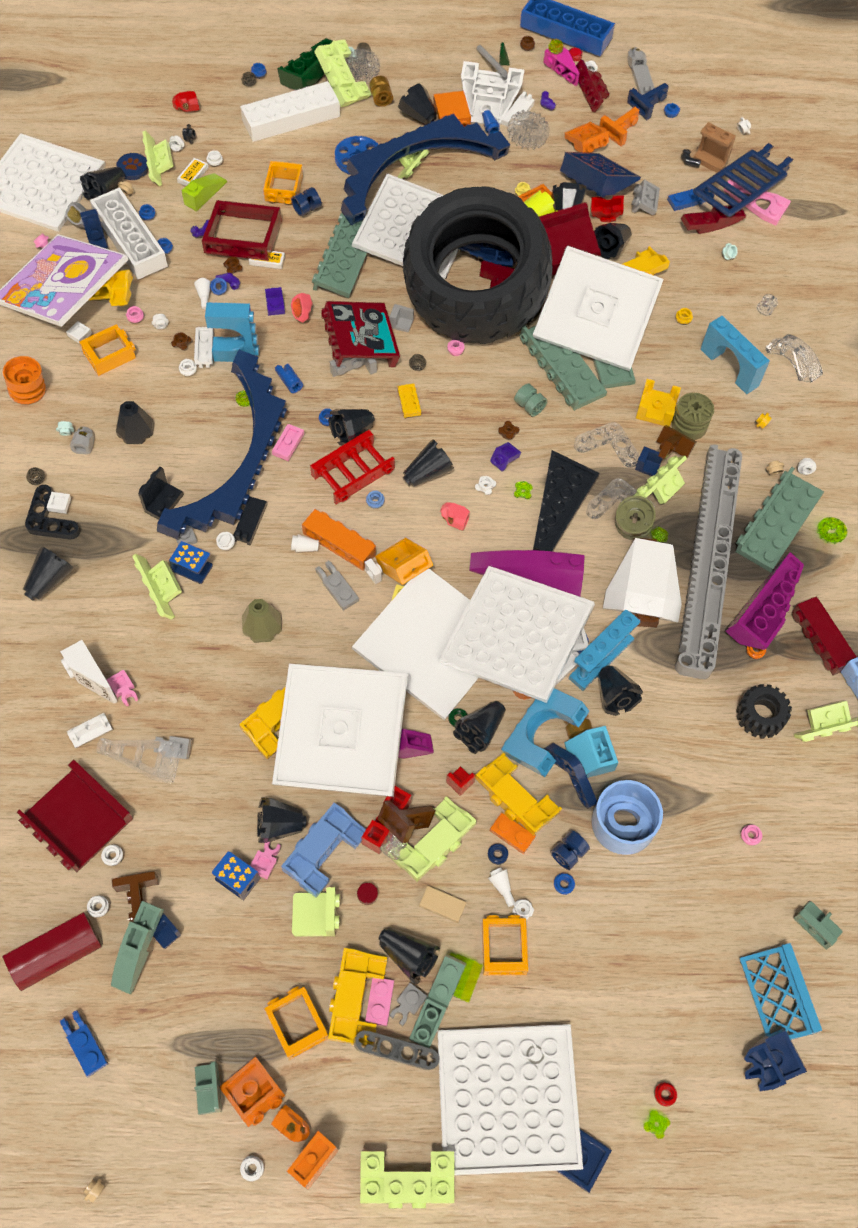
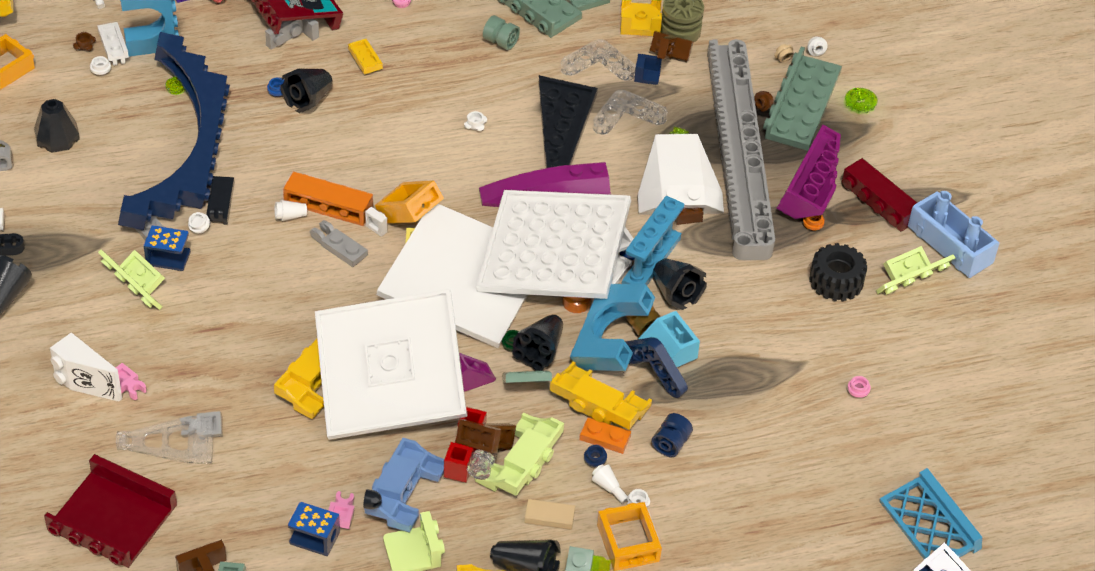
camera: 15 degrees left, 15 degrees down
white hinge [67,713,112,748] -> none
white plate [101,845,123,866] -> none
bright pink plate [126,306,144,323] -> none
black bracket [138,466,184,520] -> none
white plate [152,314,169,329] -> none
olive cone [242,599,282,643] -> none
black cone [257,797,306,843] -> none
bright pink plate [272,424,304,461] -> none
blue hinge [275,364,303,393] -> none
red fence [310,430,395,505] -> none
dark red piece [357,883,378,905] -> none
medium blue plate [366,490,384,508] -> none
black cone [402,439,454,487] -> none
clear smoke plate [409,354,426,371] -> none
coral rock [440,502,470,531] -> none
red panel [446,766,476,796] -> none
dark purple bracket [490,442,521,471] -> none
reddish brown plate [498,421,519,440] -> none
clear neon green plate [514,481,533,500] -> none
blue plate [554,873,575,895] -> none
light blue piece [592,780,663,855] -> none
olive wheel [615,496,656,540] -> none
yellowish green bracket [634,456,687,504] -> none
yellow plate [755,412,772,429] -> none
sand green panel [793,901,843,950] -> none
none -> black hinge [363,489,382,509]
none -> sand green tile [502,370,552,383]
none -> reddish brown plate [754,91,774,111]

